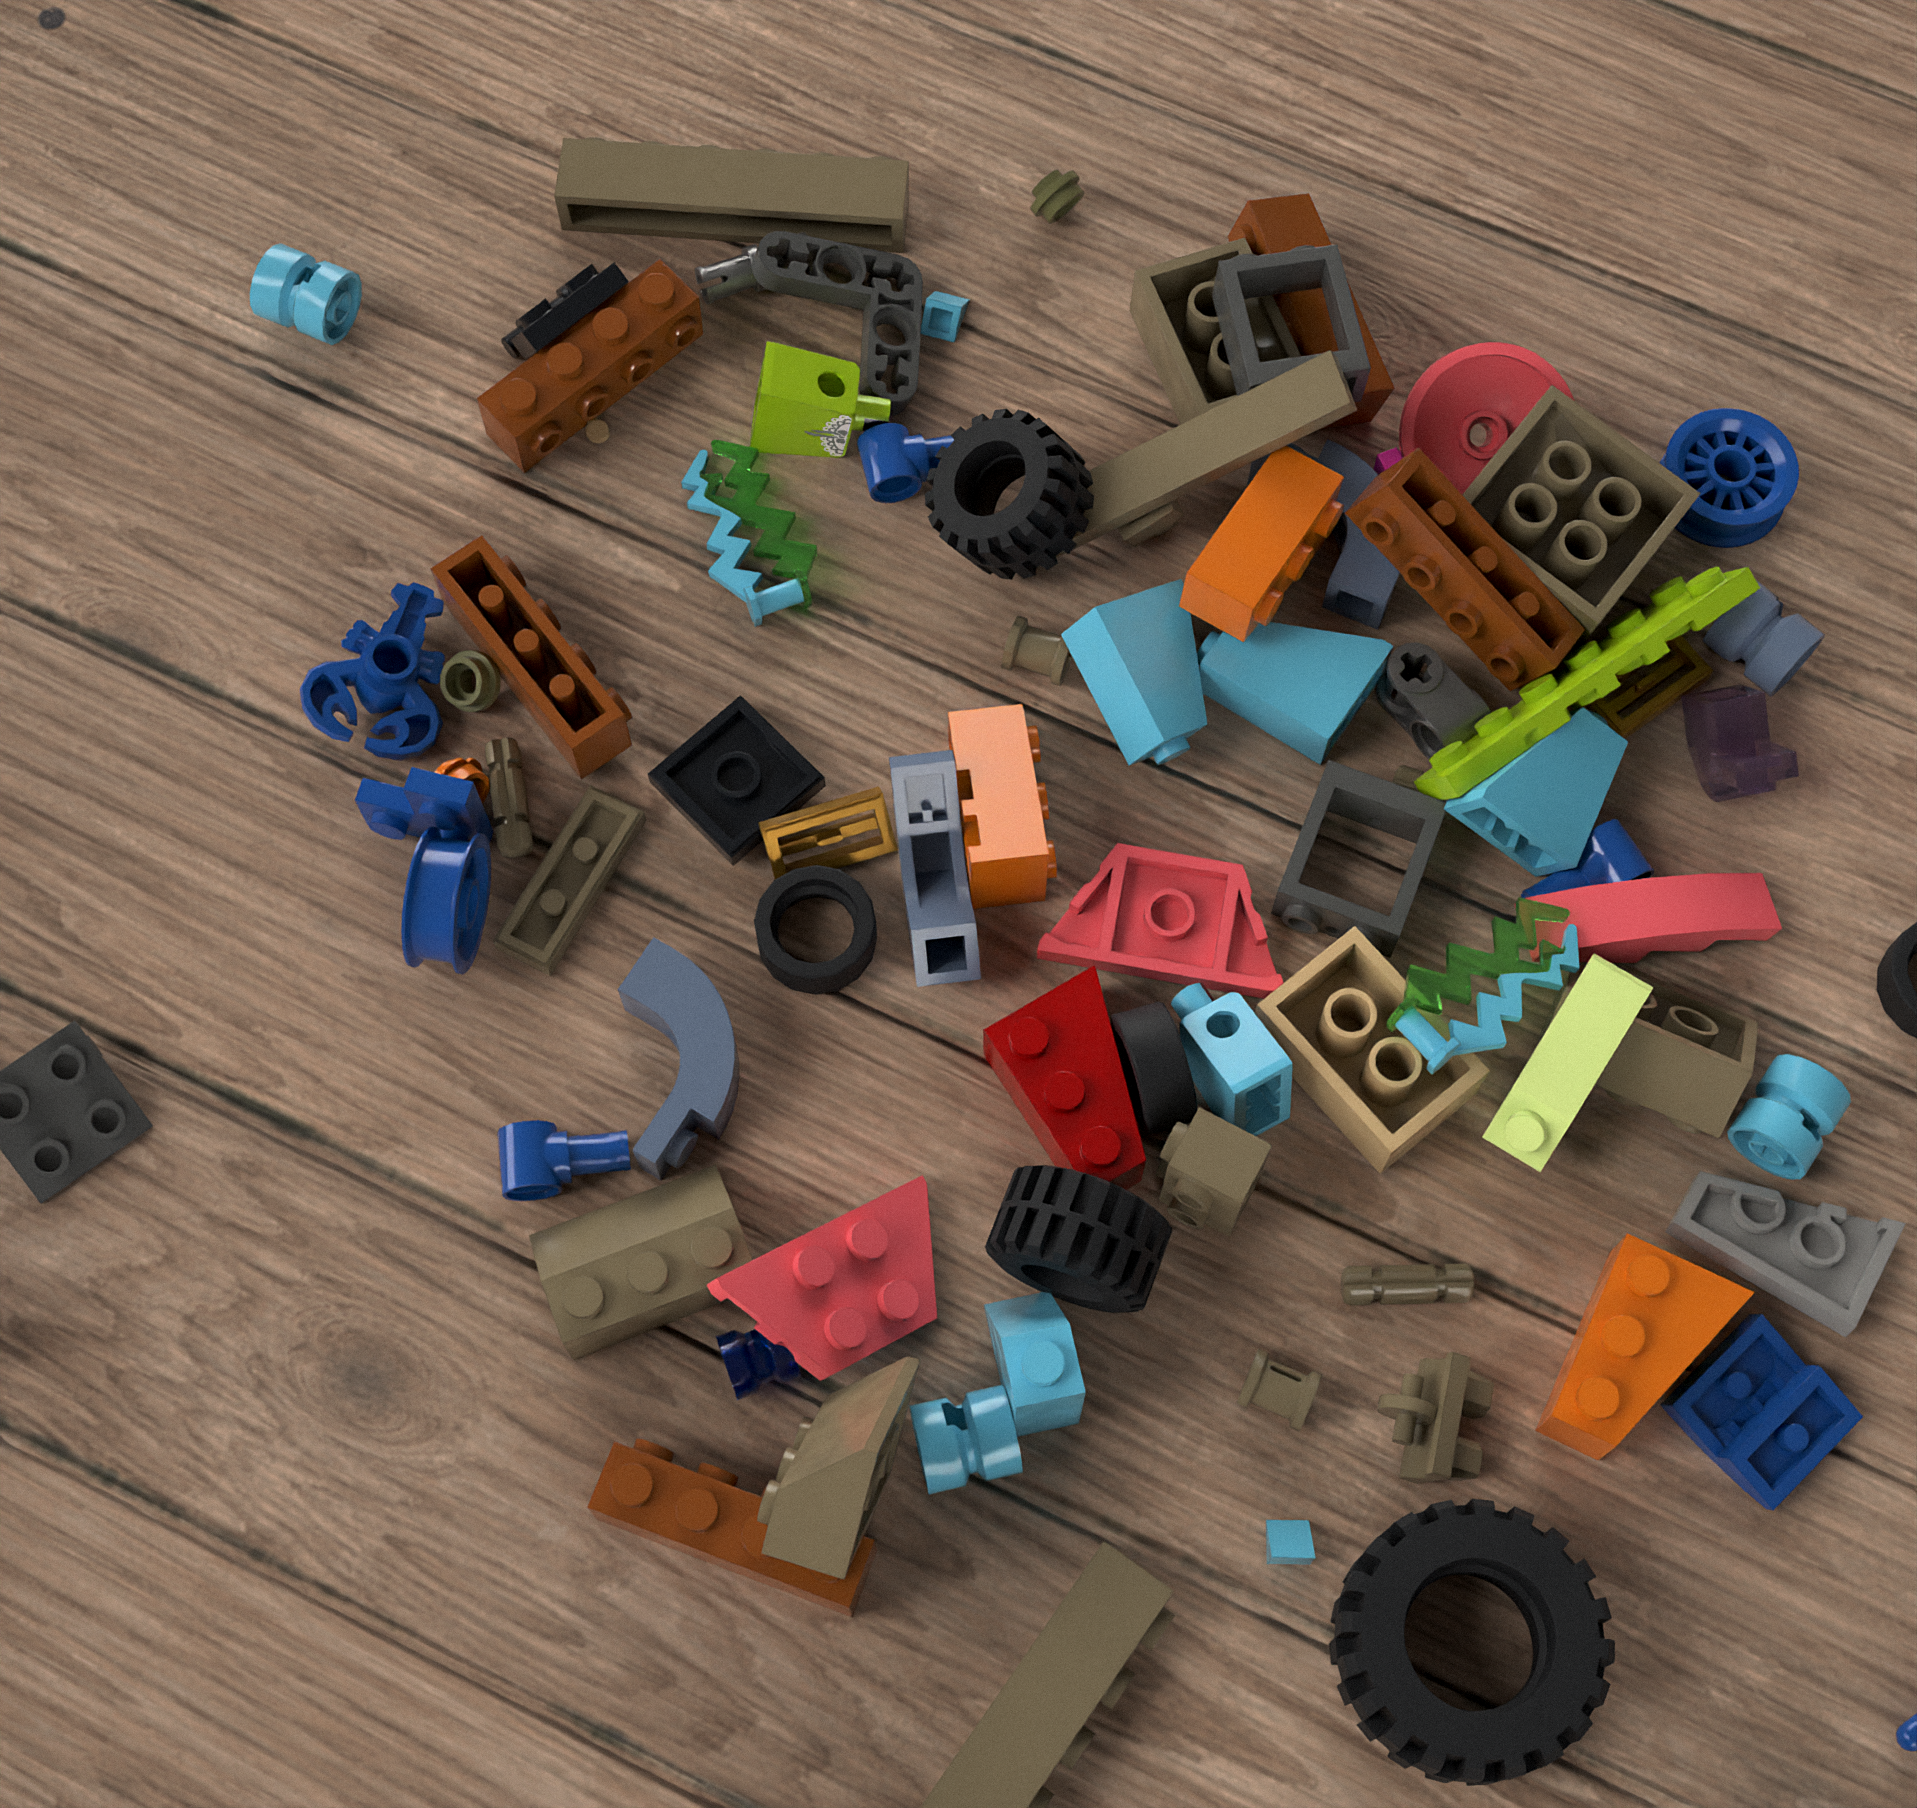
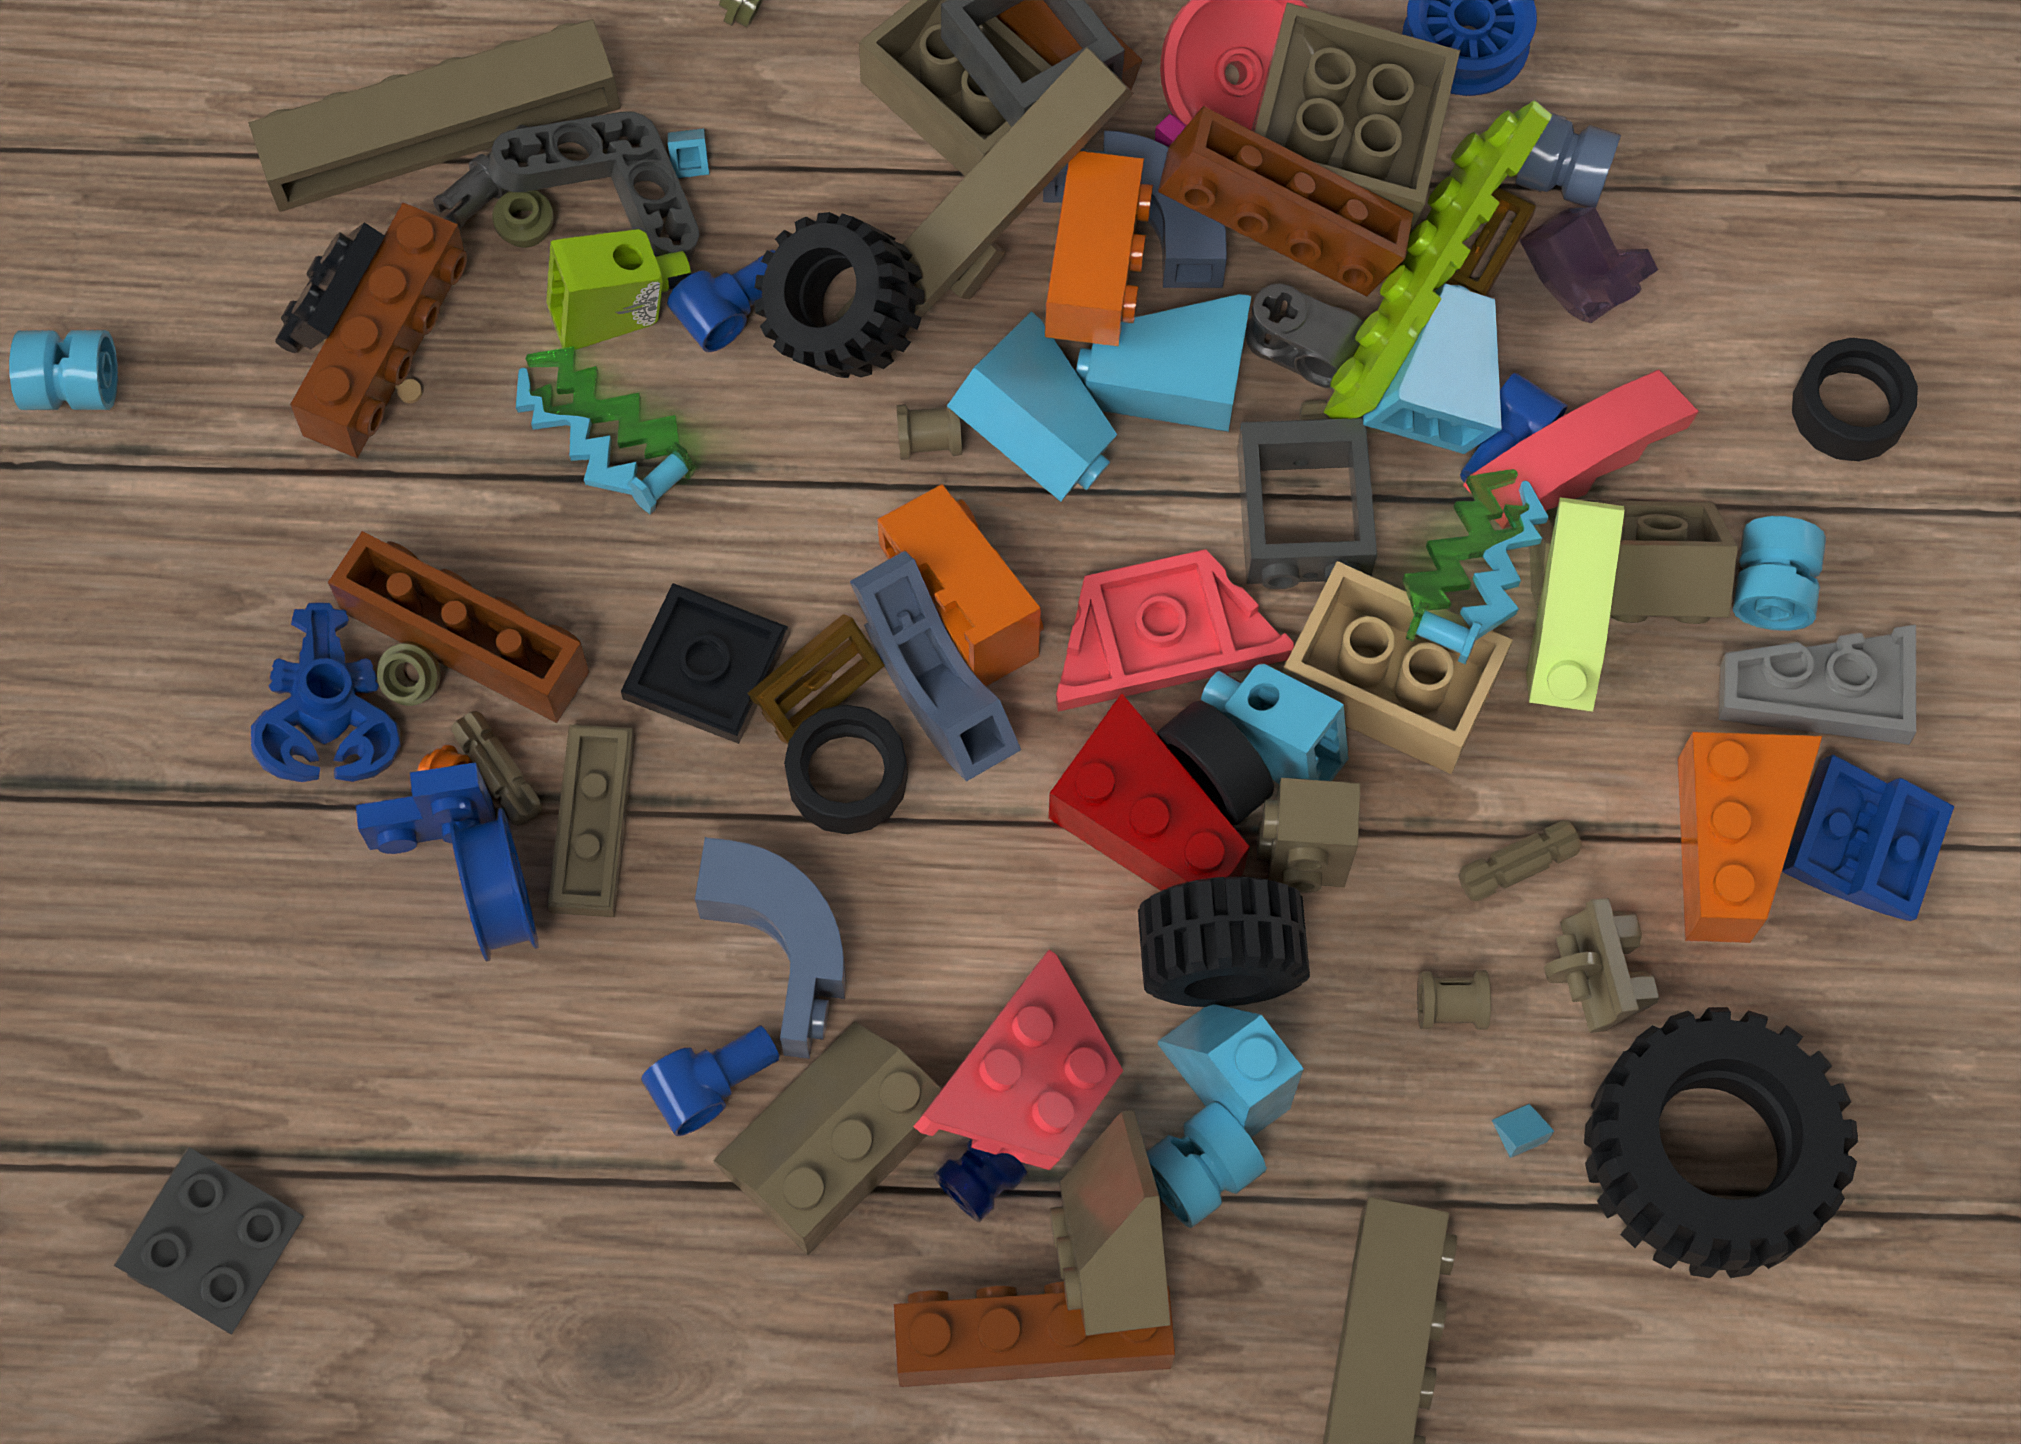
camera: 25 degrees left, 0 degrees up
none -> olive plate [492,190,554,248]

